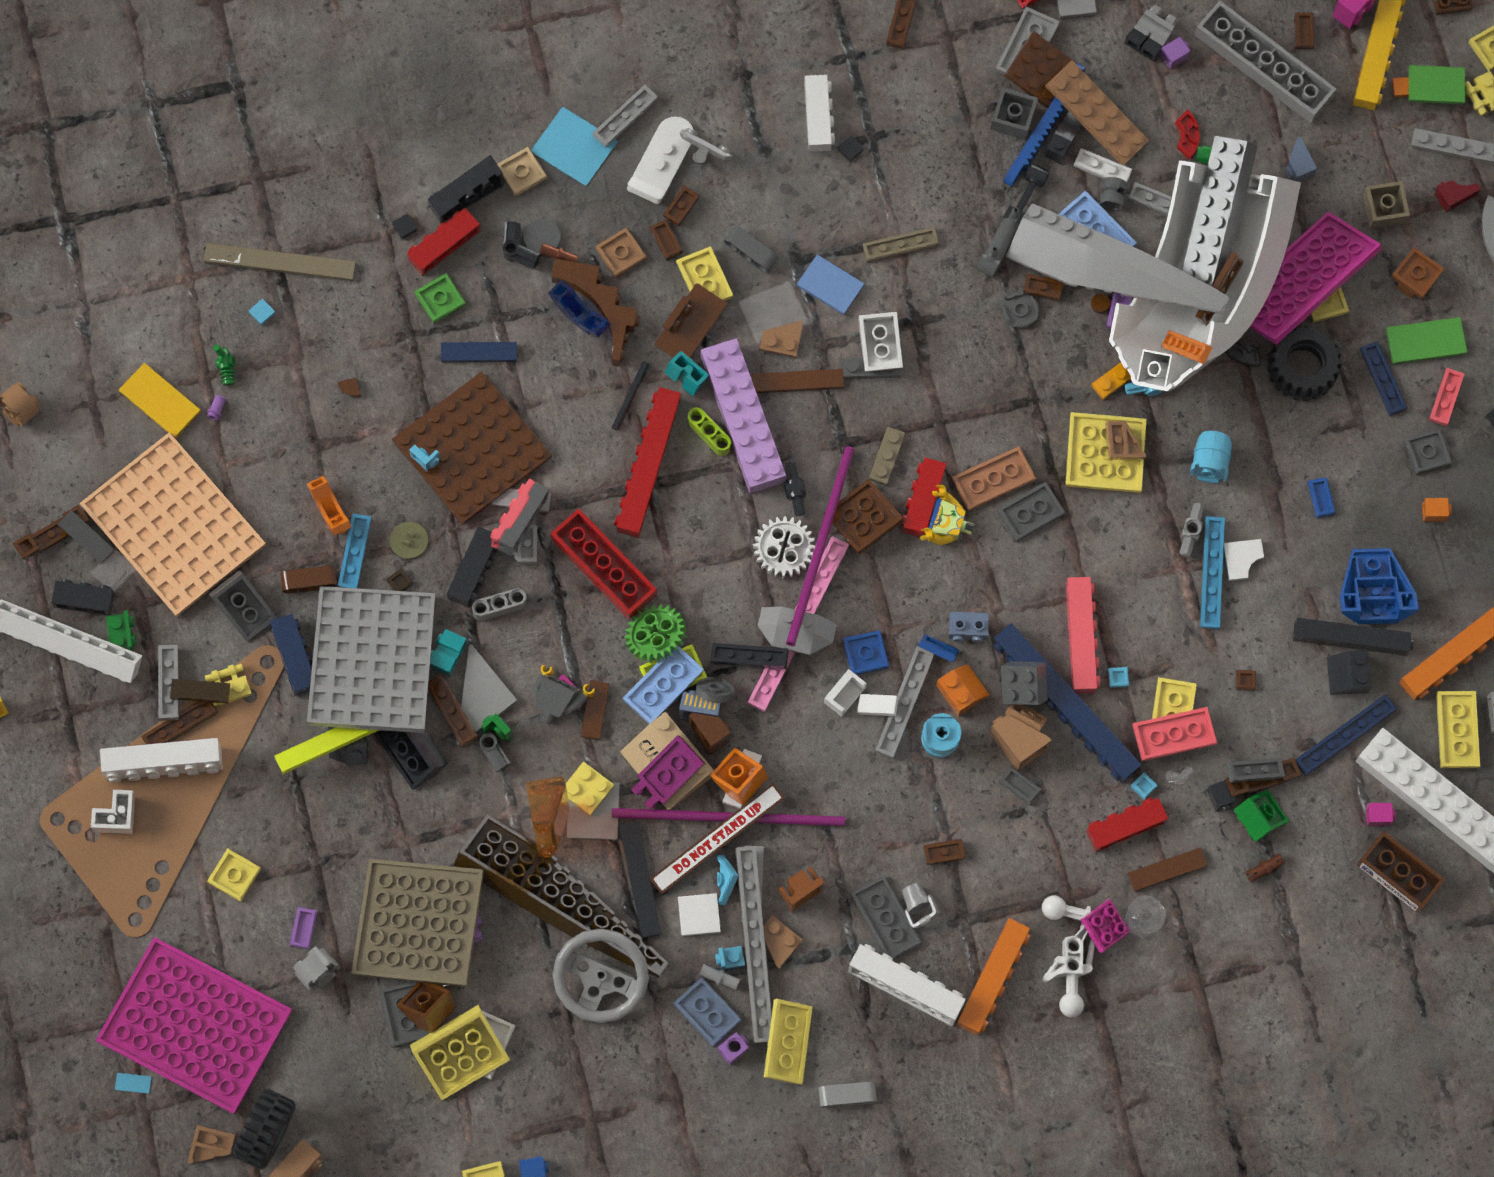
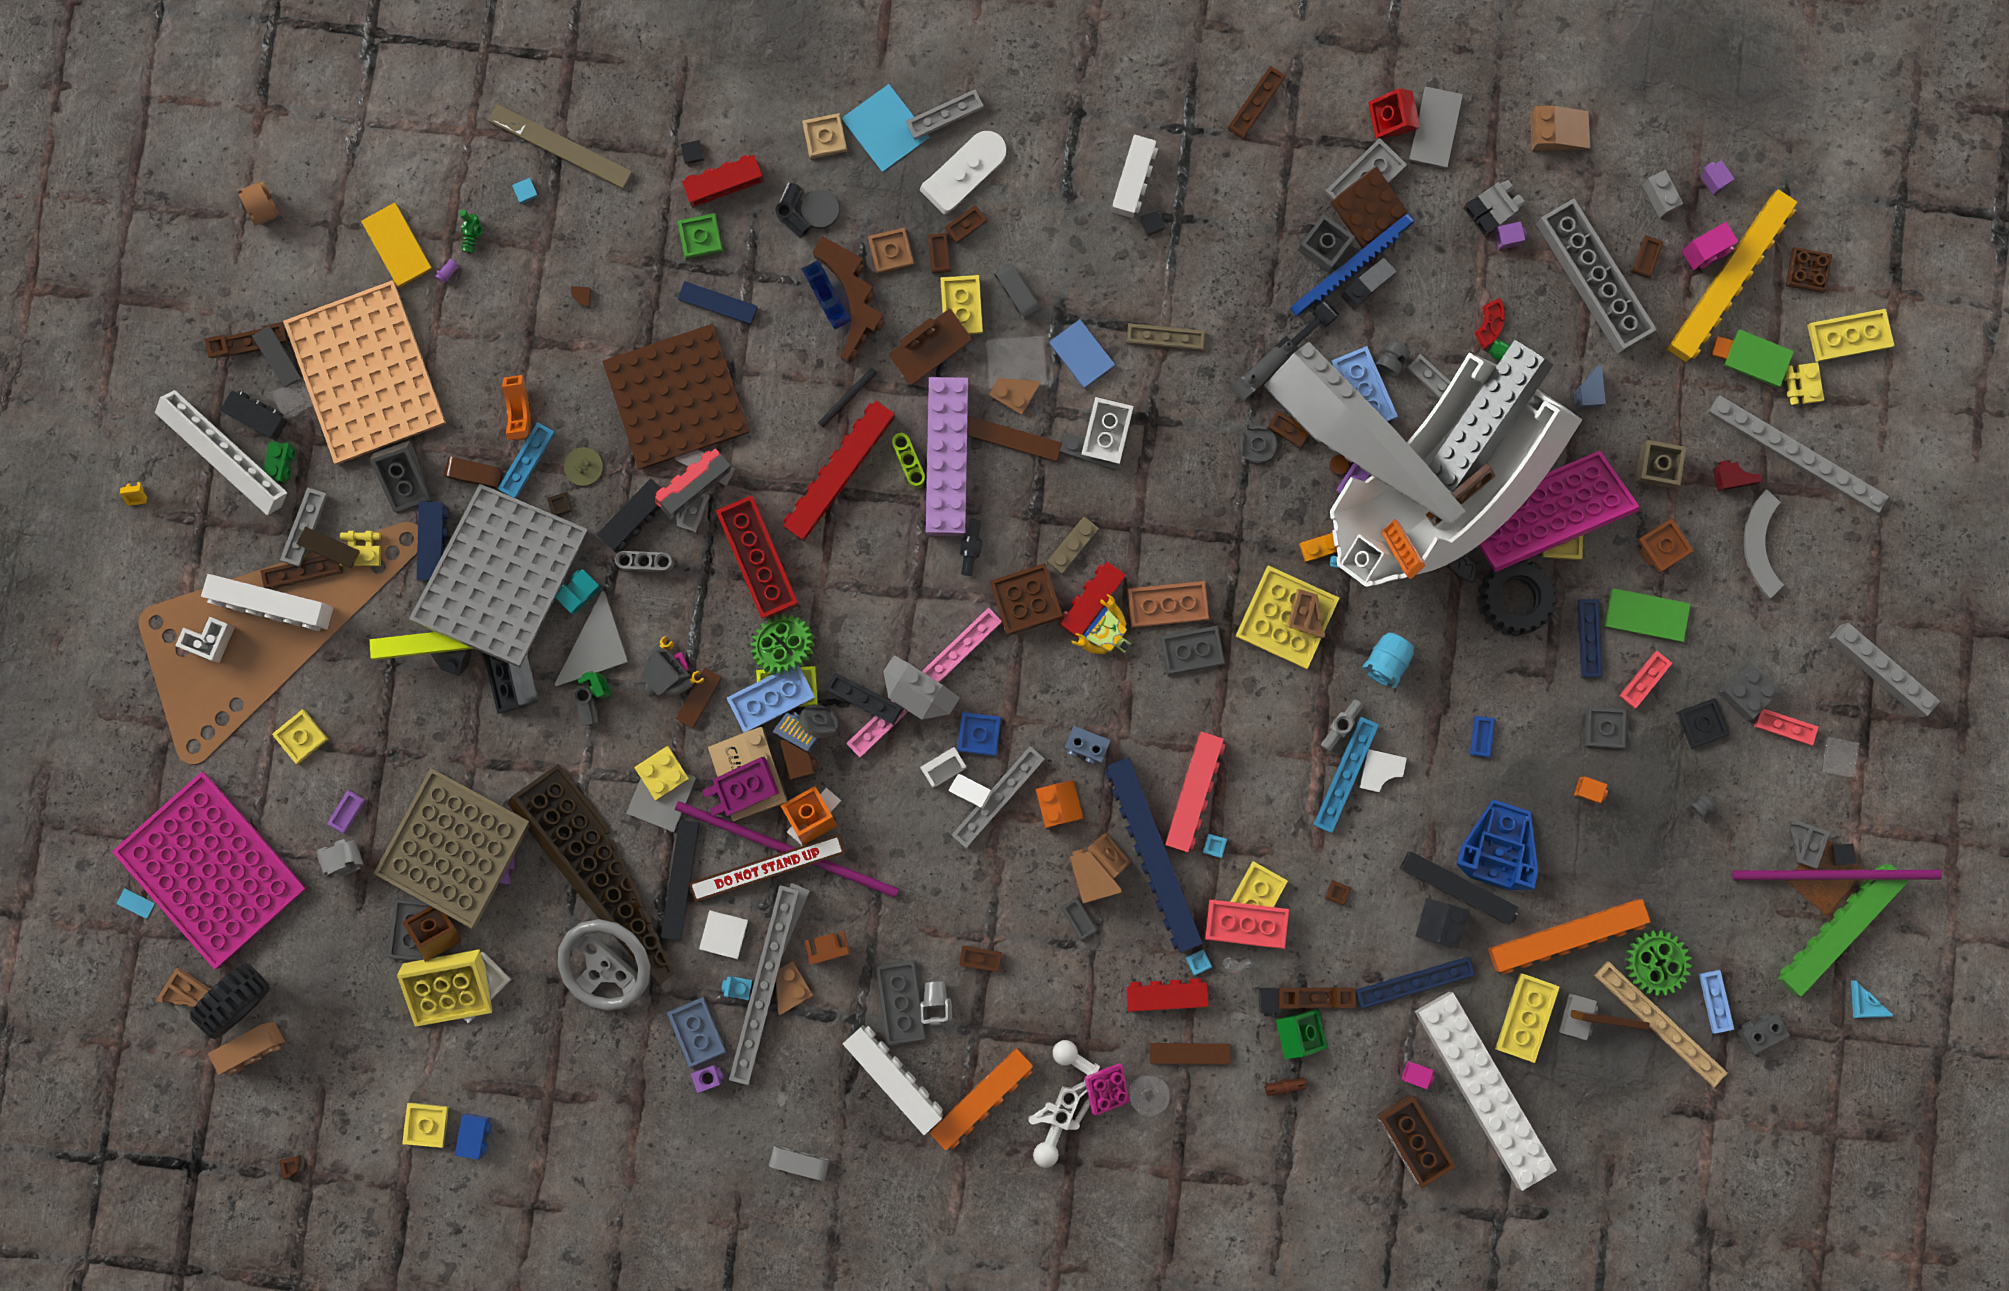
camera: 25 degrees right, 10 degrees up
medium azure bracket [409,445,440,471] -> none
black wedge [428,155,504,223] -> none
reddish brown tile [428,674,479,748] -> none
clear orange windscreen [525,777,570,857] -> none
copper pin [539,242,578,262] -> none
teal brick [664,351,709,397] -> none
light grey shield [680,128,733,163] -> none
light grey pin [699,964,740,990] -> none
medium azure tile [717,855,739,905] -> none
white gear [753,516,815,578] -> none
light yellow plate [764,999,813,1085] -> none
magenta piece [786,446,854,647] -> none
blue tile [918,634,959,662] -> none
medium azure piece [921,713,961,758] -> none
dark grey brick [1001,661,1048,705] -> none
medium nougat plate [1045,60,1149,165] -> none
white tile [1073,148,1132,182] -> none
dark grey plate [1226,758,1285,783] -> none

